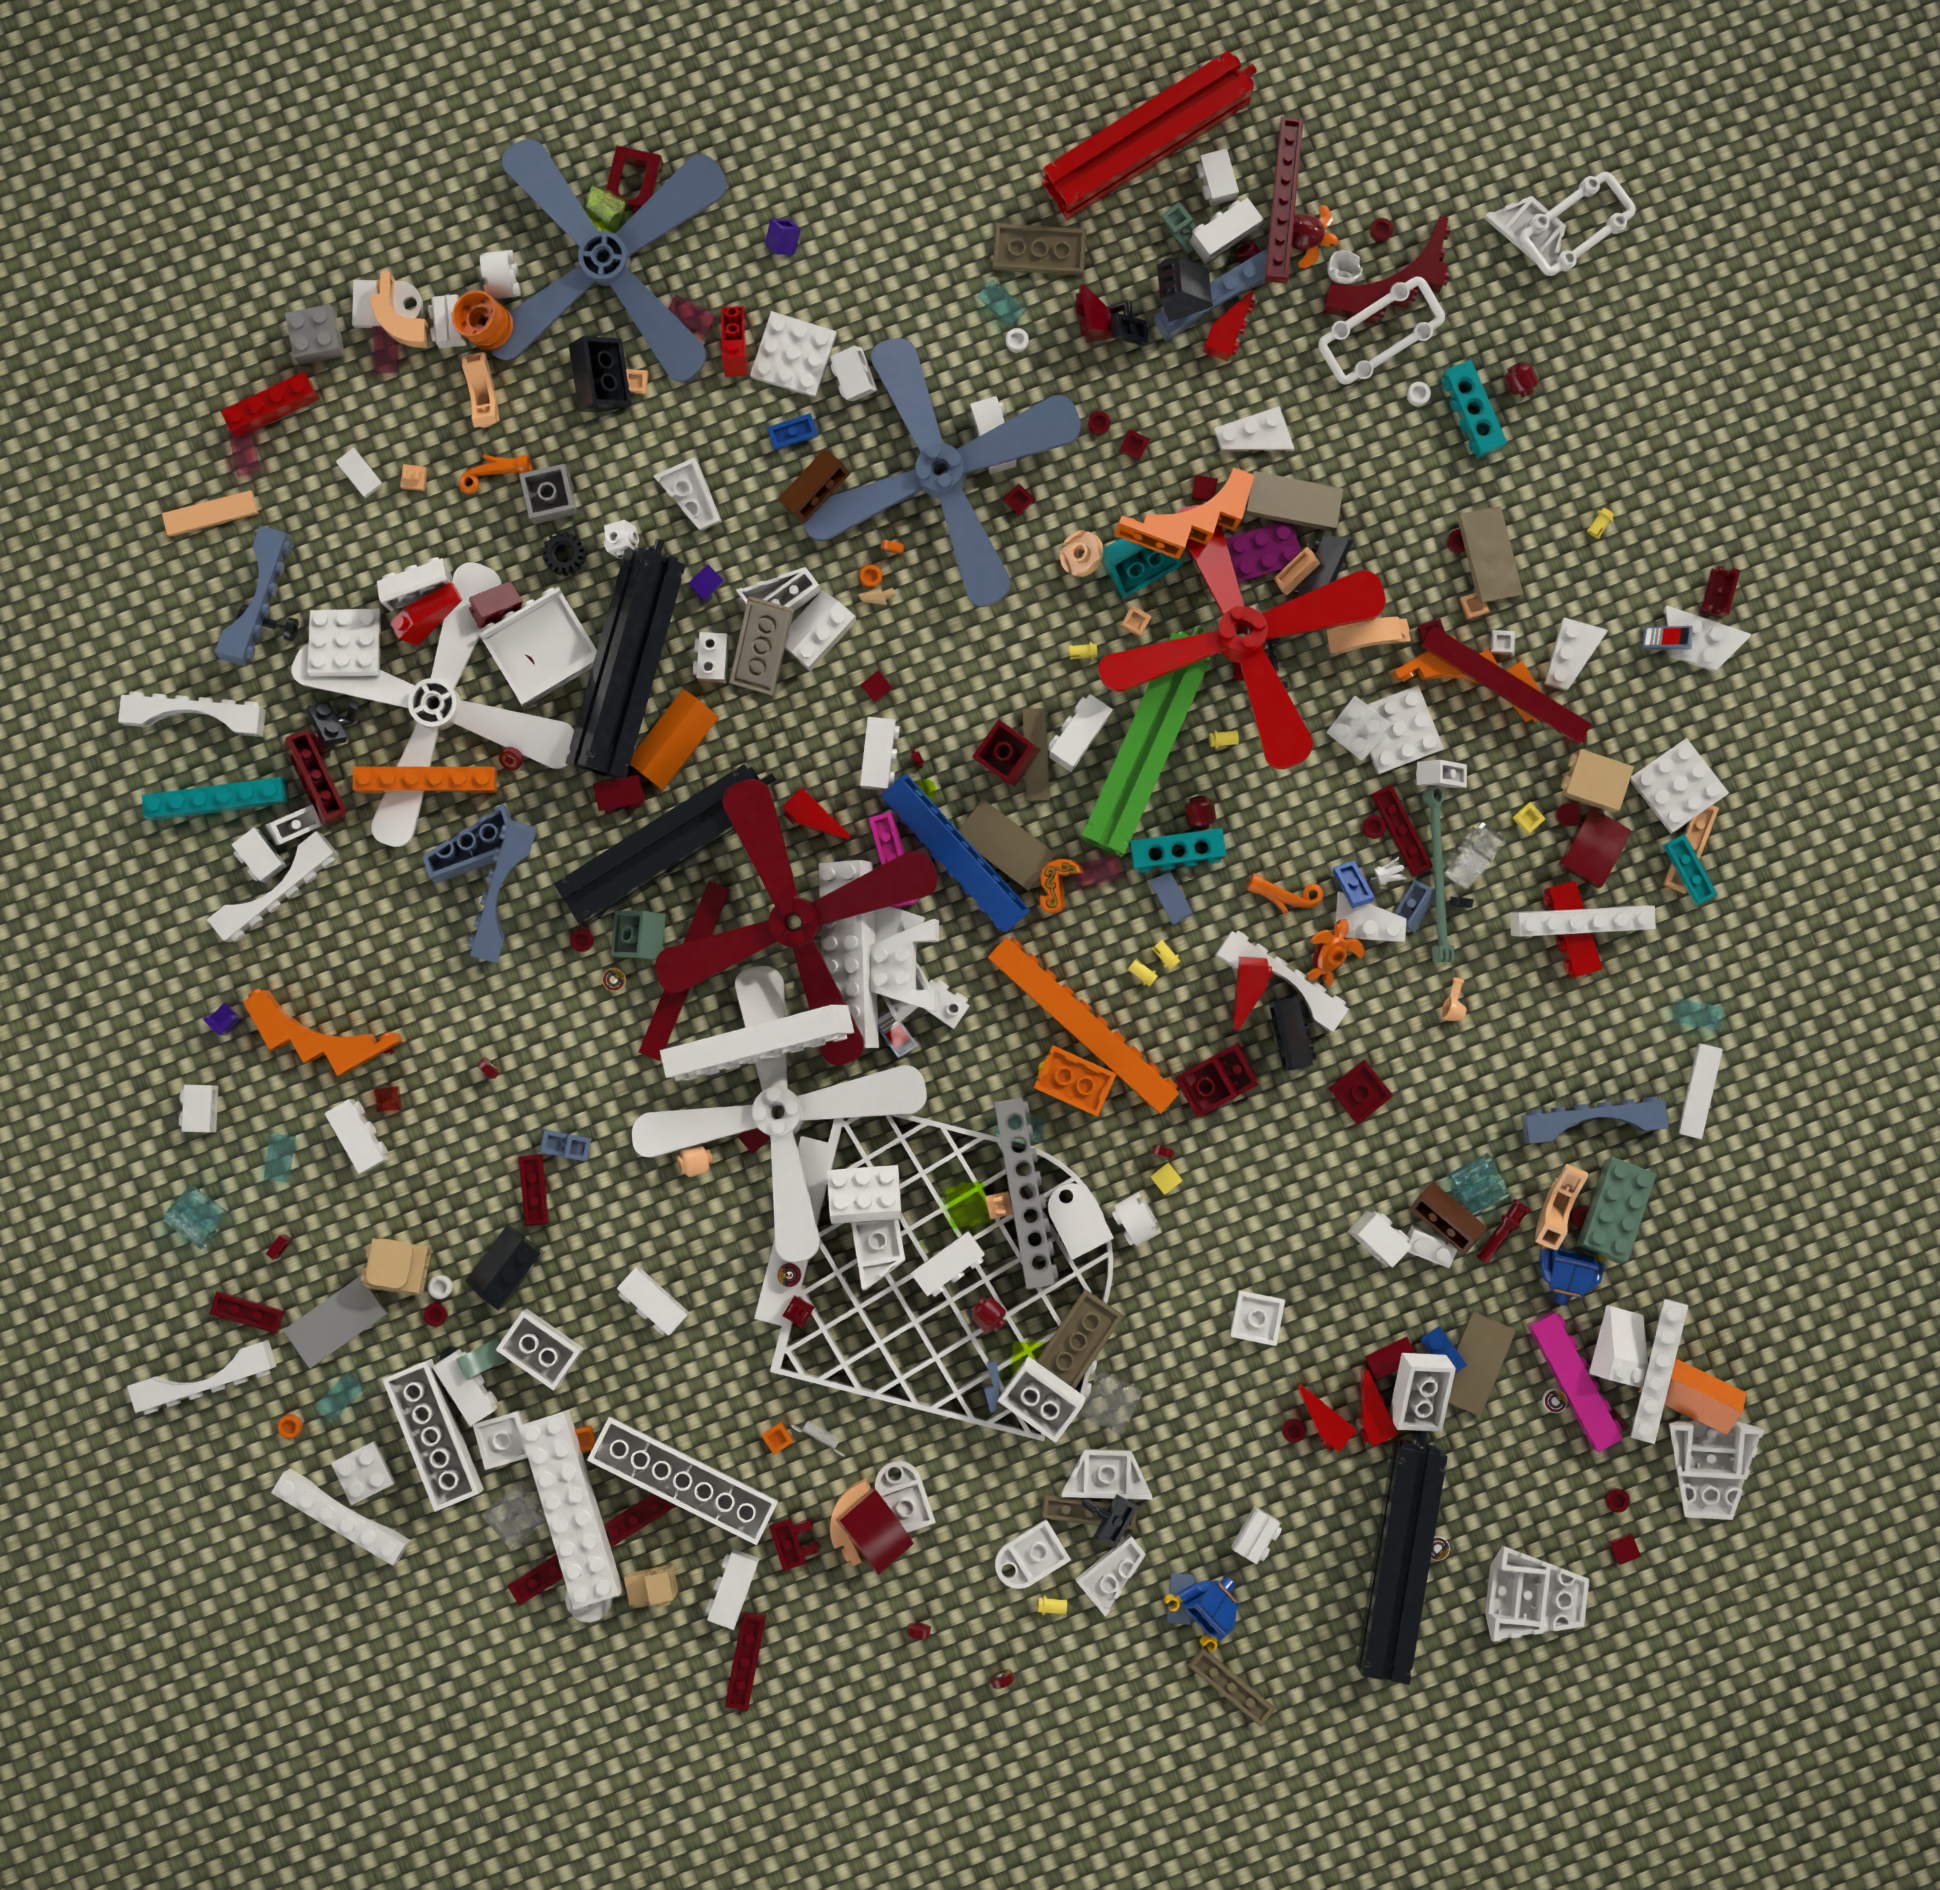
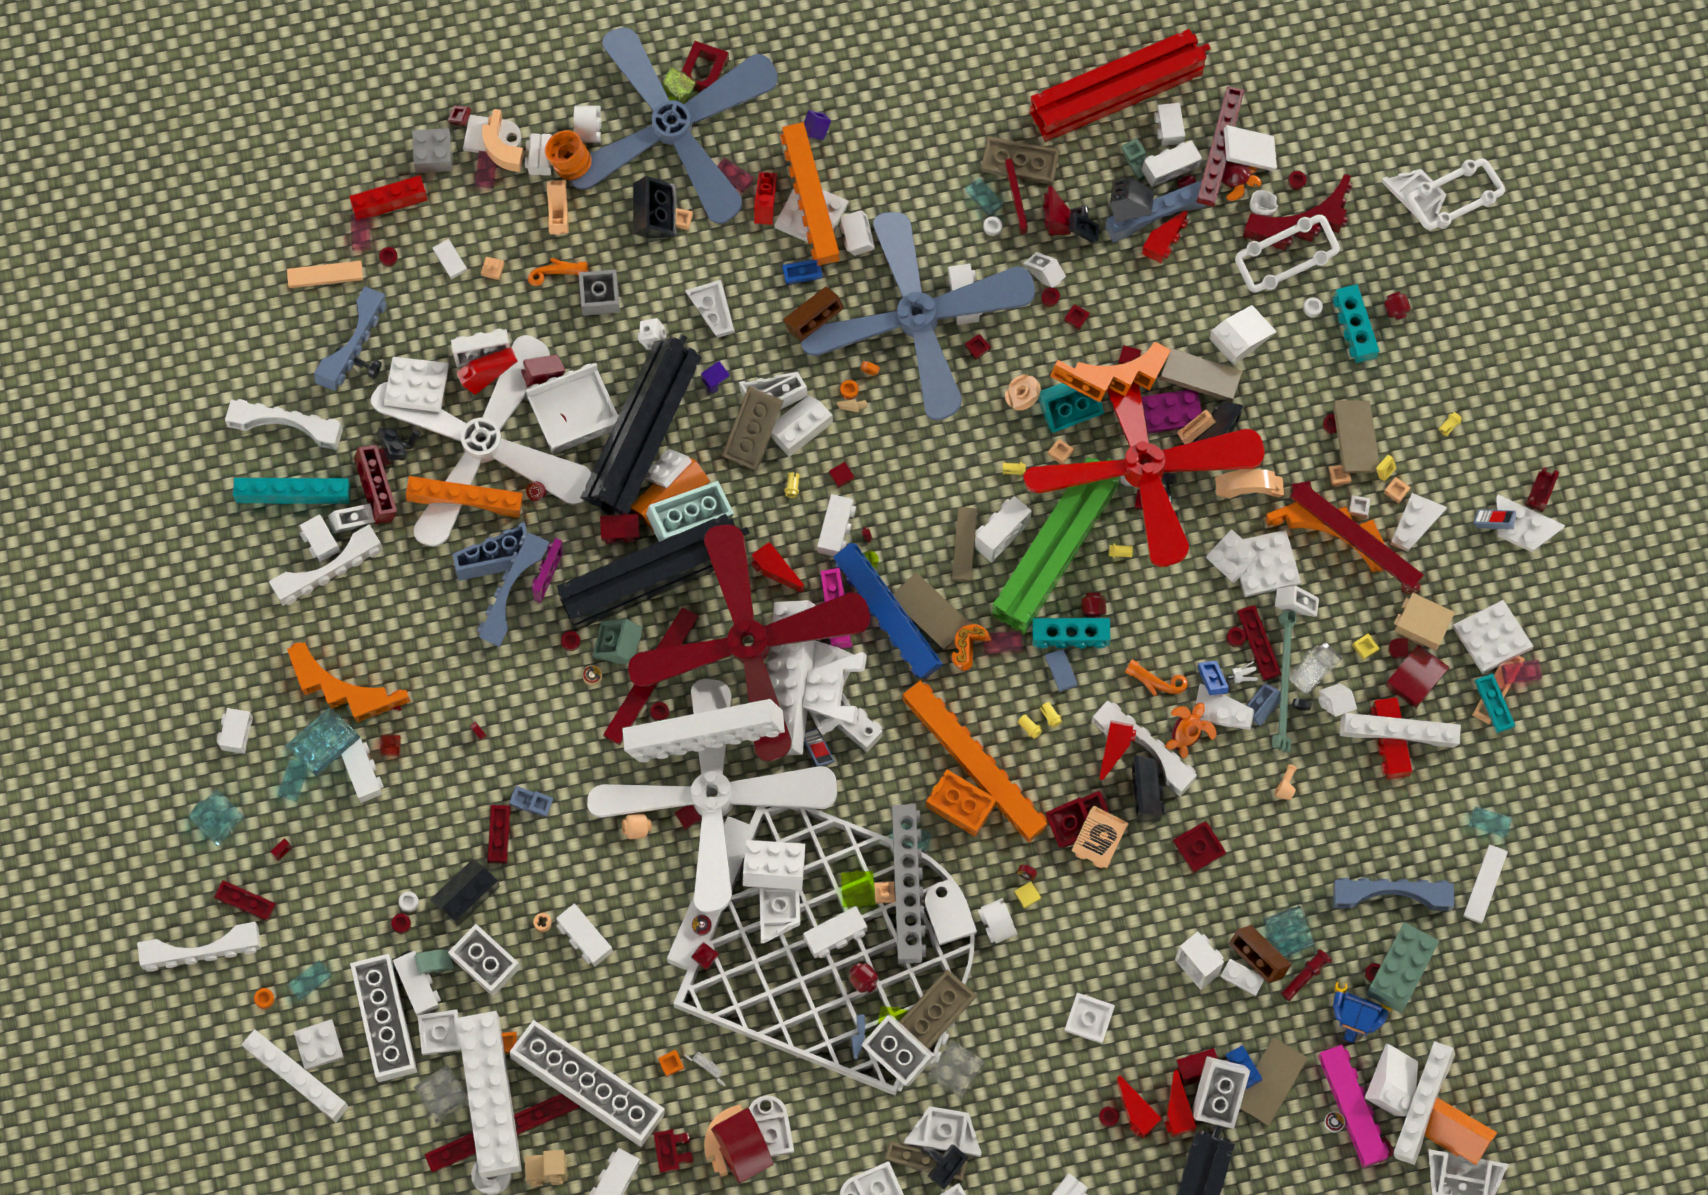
camera: 10 degrees right, 15 degrees down
dark purple panel [203,1003,242,1036] -> none
light grey tile [283,1276,388,1369] -> none
tan brick [361,1238,432,1296] -> none
black tyre [542,531,586,576] -> none
white brick [693,632,729,683] -> none
dark red brick [972,719,1041,787] -> none
white wing [1214,406,1294,451] -> none
light nougat arch [1535,1164,1588,1251] -> none
none -> clear light blue plate [285,708,360,776]
none -> dark red tile [379,247,398,267]
none -> dark red tile [448,105,472,126]
none -> magenta plate [531,538,563,603]
none -> light nougat bush [533,913,552,932]
none -> white plate [645,449,692,488]
none -> light aqua brick [646,481,734,542]
none -> dark red tile [650,702,670,721]
none -> orange brick [780,122,839,266]
none -> light yellow pin [784,472,800,498]
none -> dark red tile [1005,158,1028,235]
none -> white slope [1023,252,1066,288]
none -> light nougat panel [1072,806,1129,868]
none -> white slope [1210,305,1277,366]
none -> white tile [1224,125,1277,171]
none -> white brick [1318,683,1357,717]
none -> light yellow tile [1376,455,1396,481]
none -> light nougat tile [1384,477,1411,504]
none -> clear pink tile [1501,660,1542,684]

